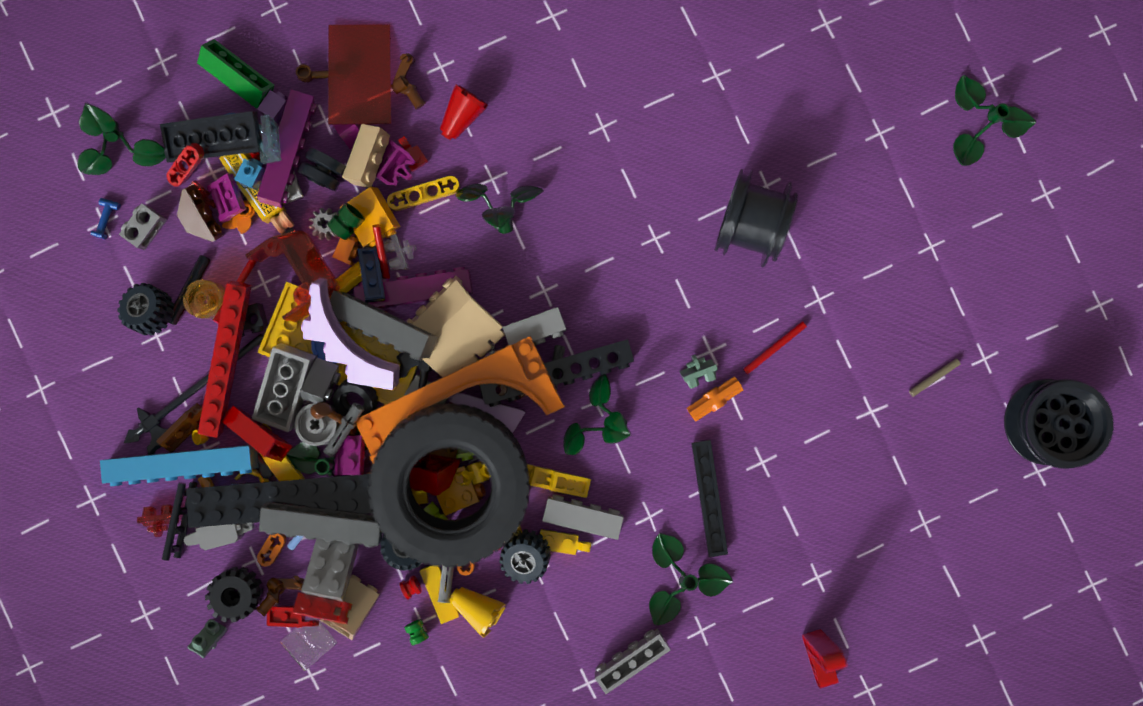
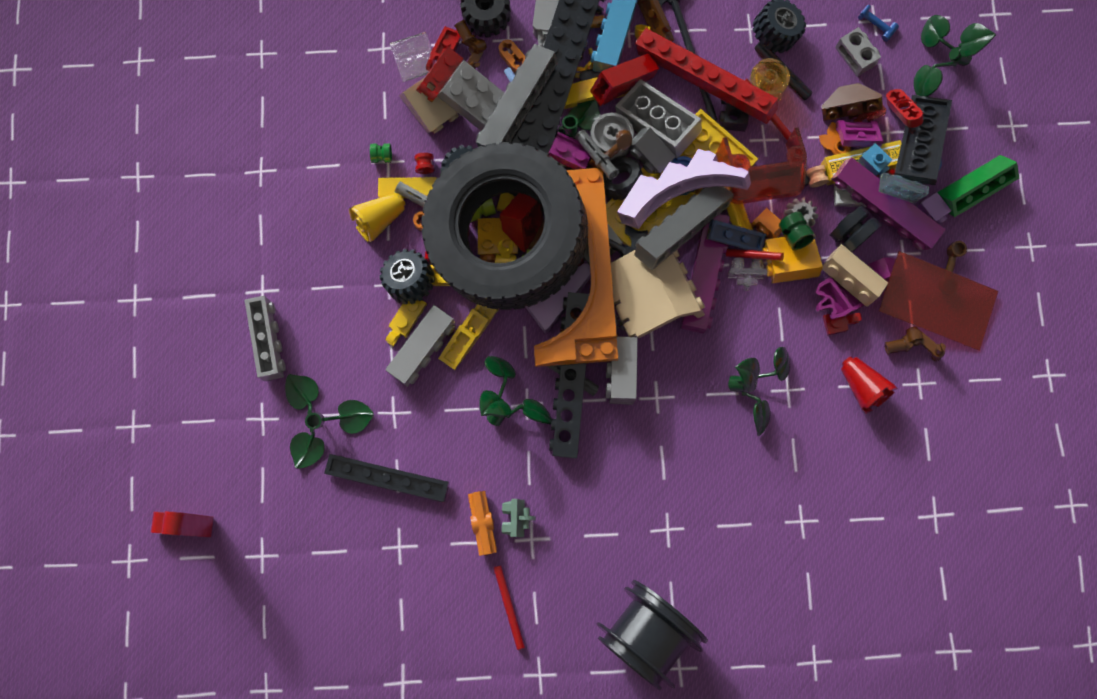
camera: 110 degrees right, 10 degrees down
yellow beam [387,176,460,211] -> none

